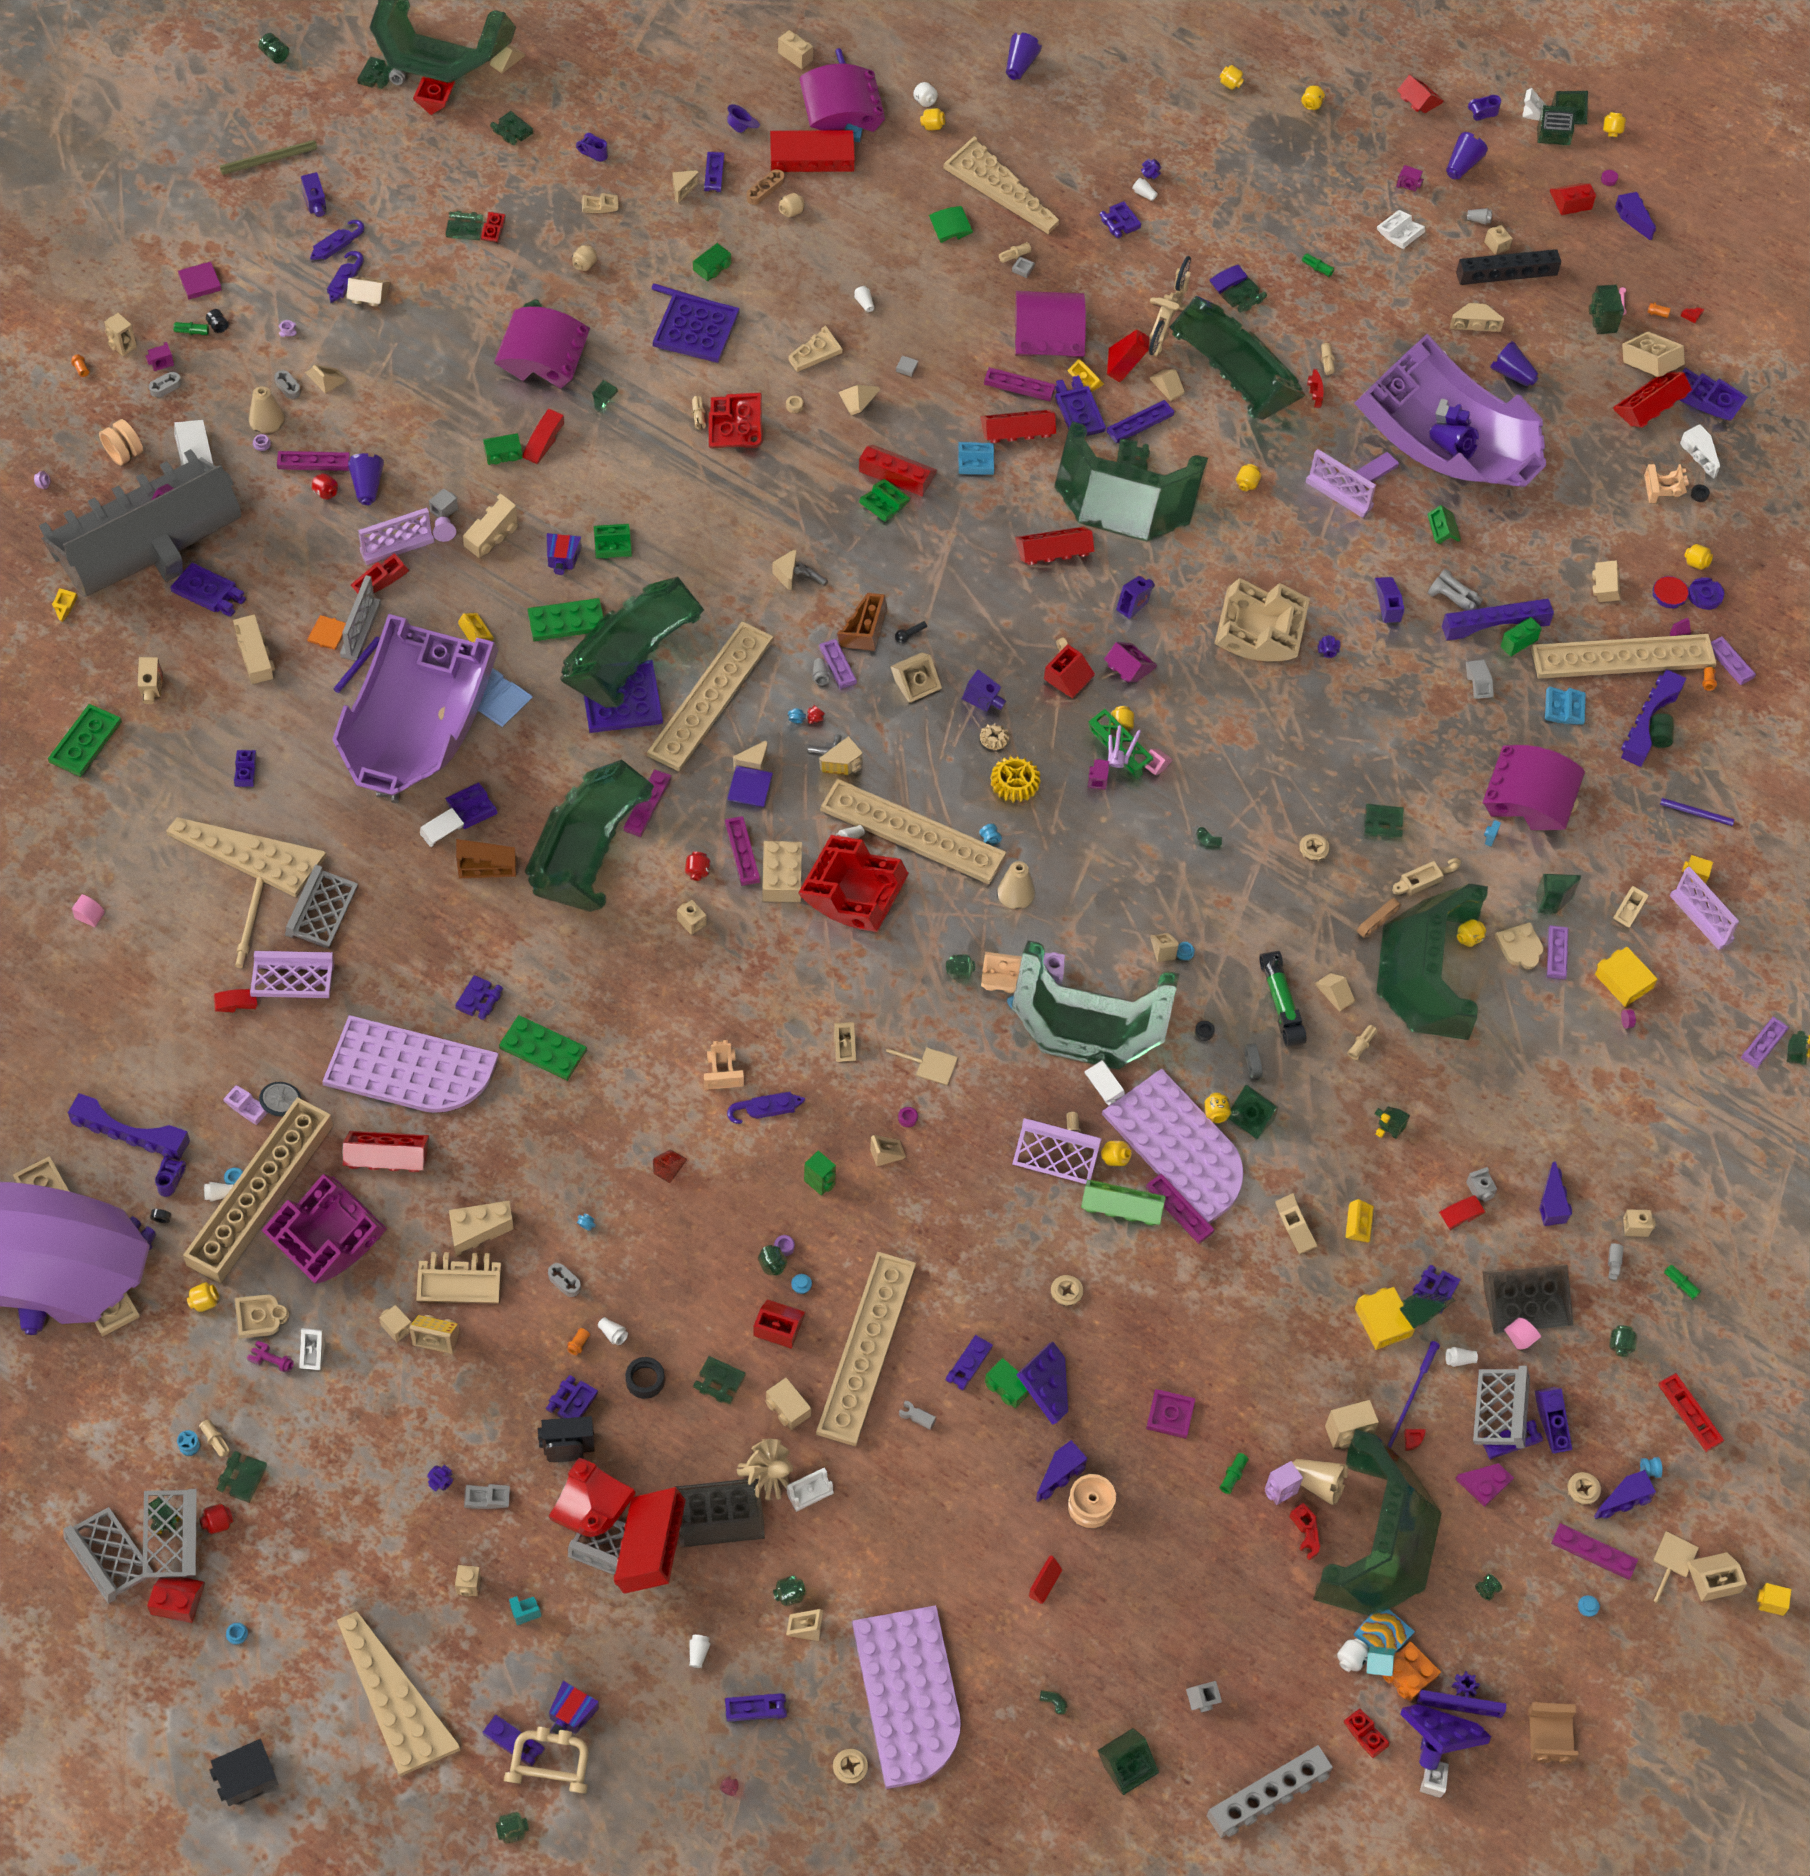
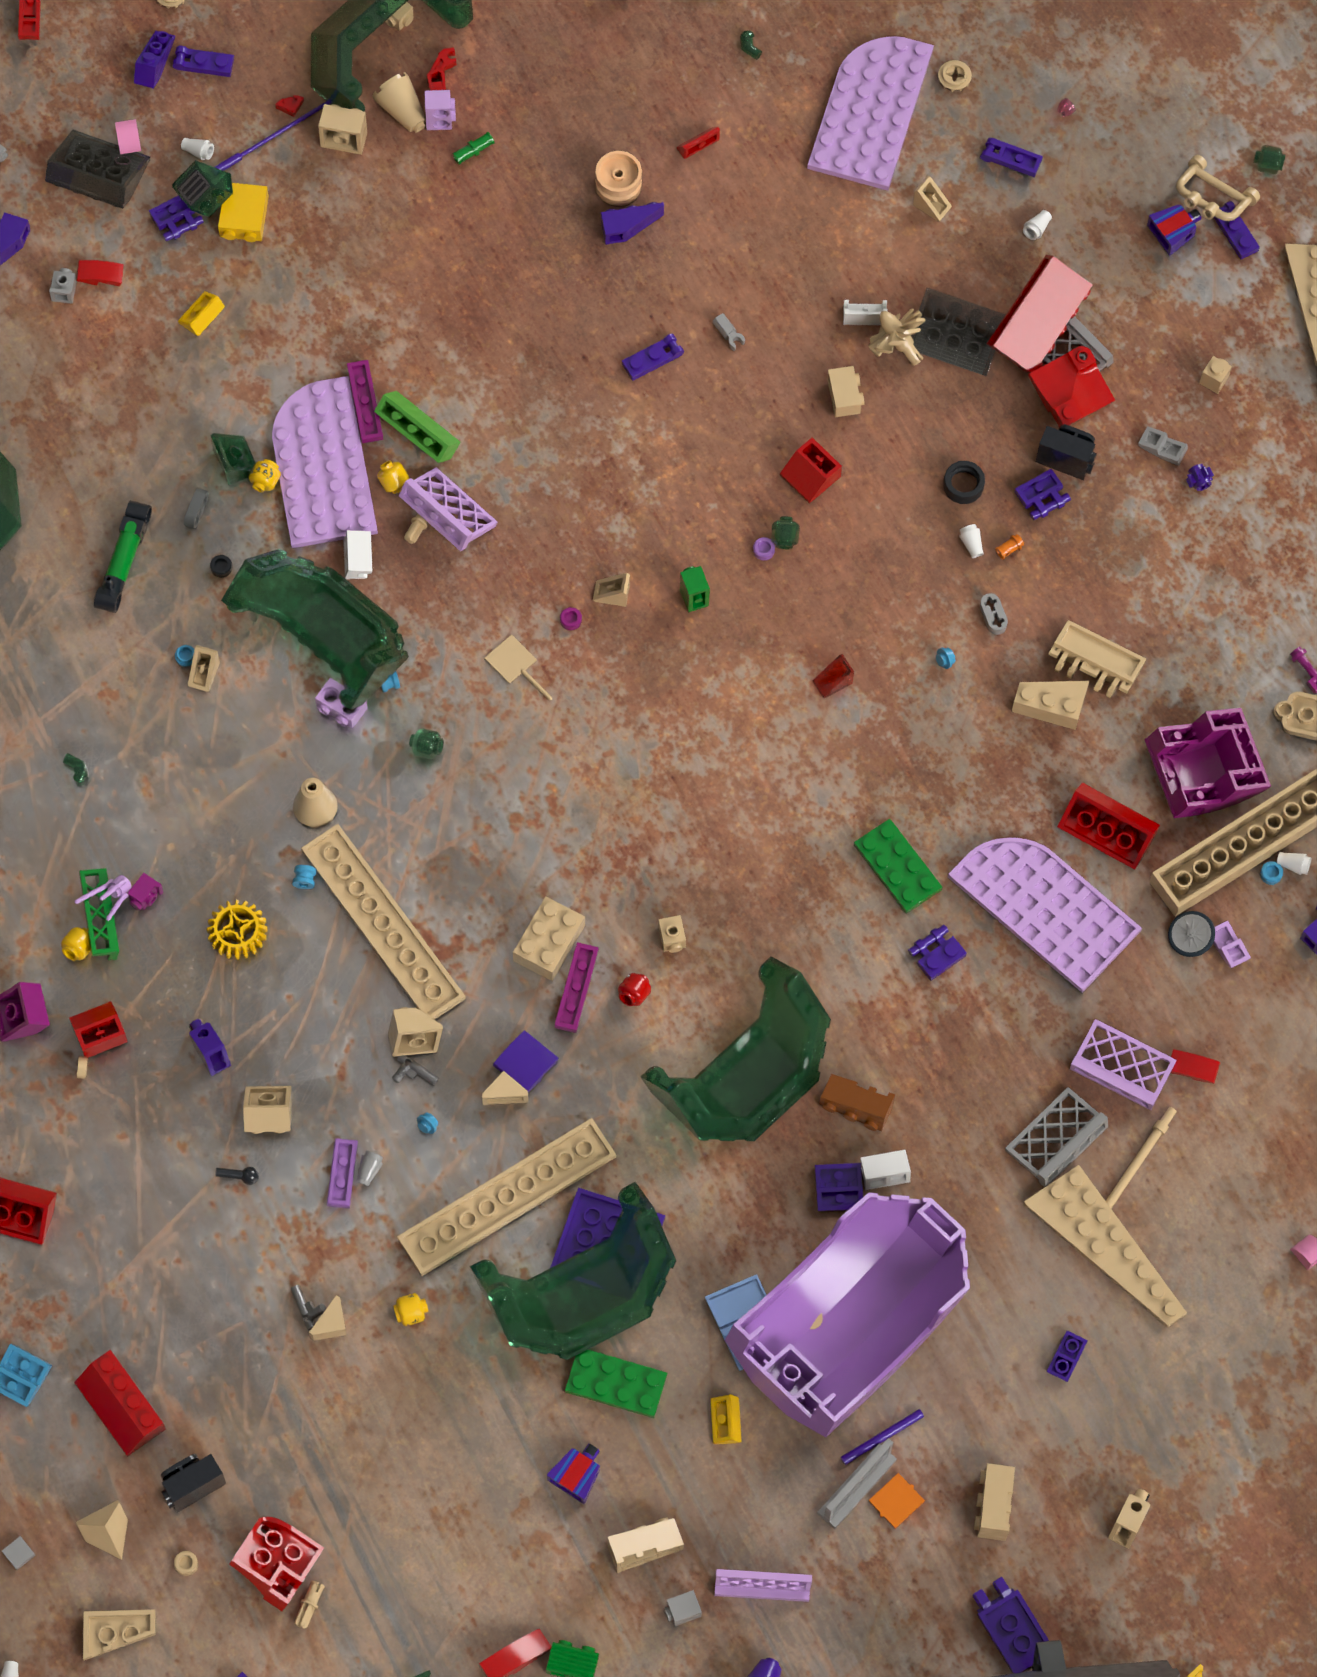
camera: 150 degrees left, 10 degrees up
green plate [48,704,122,777] -> none
white slope [300,1328,326,1370] -> none
red slope [351,553,409,594] -> none
tan brick [379,1305,411,1343] -> none
tan slope [409,1315,460,1354] -> none
lavender piece [433,517,456,542] -> none
teal panel [509,1596,541,1625] -> none
green slope [593,524,632,559] -> none
magenta plate [623,769,671,837] -> none
clear green plate [693,1356,746,1404] -> none
light nougat tile [704,1040,744,1090] -> none
dark purple plate [727,1091,805,1124] -> none
clear green head [773,1575,806,1607] -> none
dark azure plate [791,1274,812,1294] -> none
red slope [798,835,909,932] -> none
red plate [807,705,825,724] -> none
tan plate [816,1252,916,1446] -> none
tan slope [834,1022,856,1062] -> none
white cone [836,825,865,839] -> none
dark orange wedge [837,593,887,651] -> none
green slope [859,479,911,522] -> none
tan gear [980,723,1009,750] -> none
light nougat bracket [981,952,1023,993] -> none
green brick [985,1358,1030,1409] -> none
dark purple plate [1016,1342,1068,1425] -> none
tan gear [1051,1275,1083,1306] -> none
bright pink brick [1143,749,1173,775] -> none
magenta tile [1146,1389,1195,1439] -> none
tan slope [1275,1193,1318,1255] -> none
tan slope [1315,973,1355,1012] -> none
tan axle [1347,1025,1377,1060] -> none
clear green piece [1374,1106,1410,1139] -> none
magenta wing [1455,1463,1514,1507] -> none
light grey fence [1473,1366,1530,1448] -> none
clear green head [1609,1325,1638,1357] -> none
none -> black brick [160,1454,226,1513]
none -> yellow head [393,1293,429,1326]

